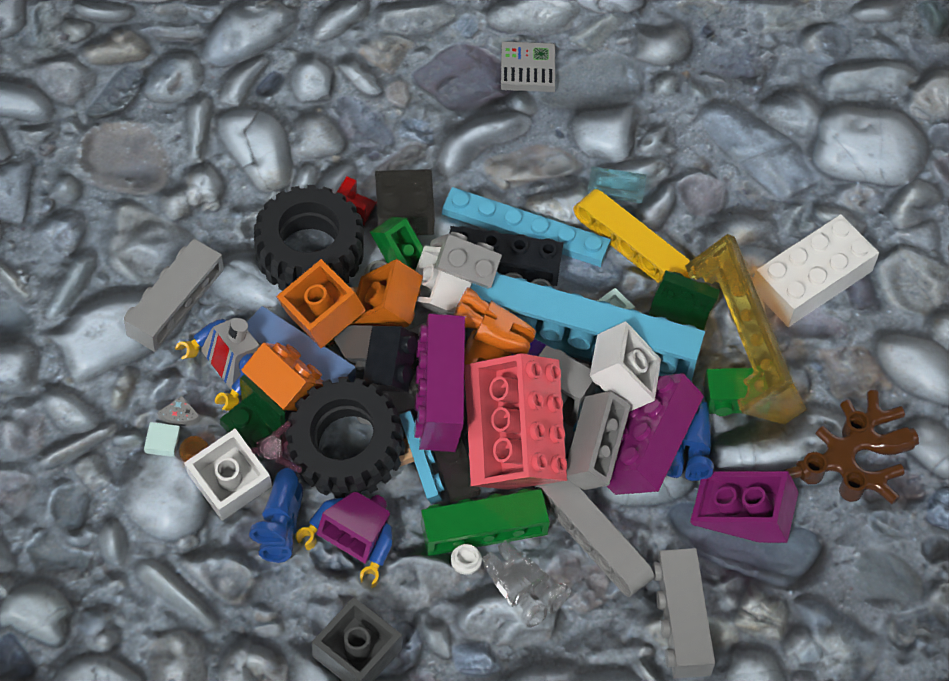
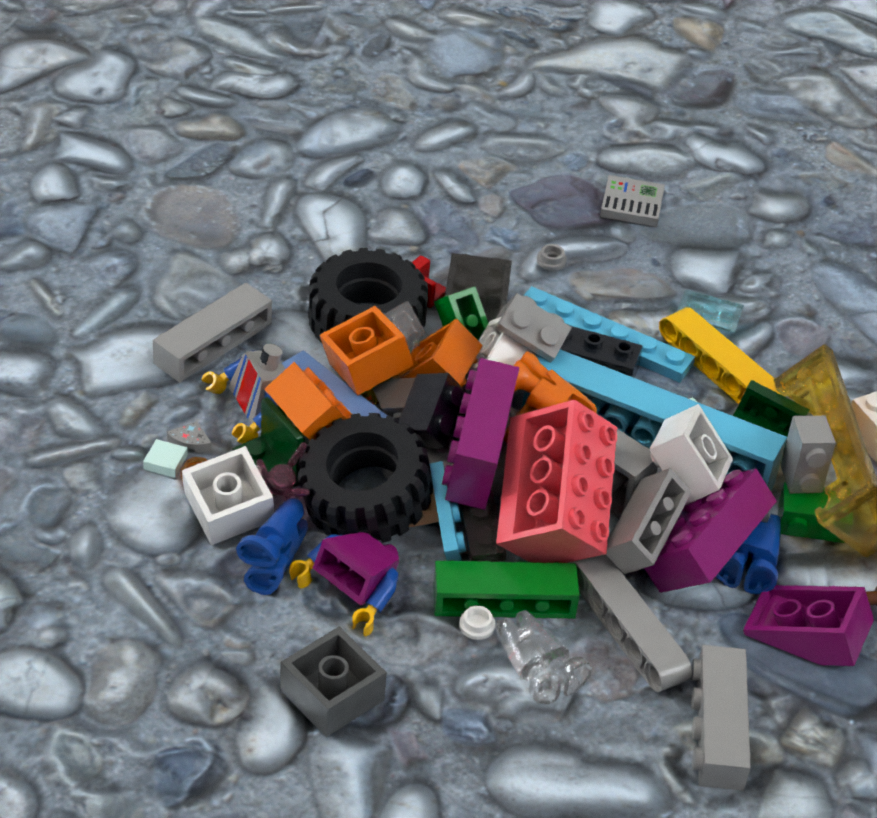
camera: 10 degrees right, 15 degrees down
none -> clear bracket [384,301,426,351]
none -> light grey plate [537,244,567,271]
none -> light grey brick [780,415,836,493]

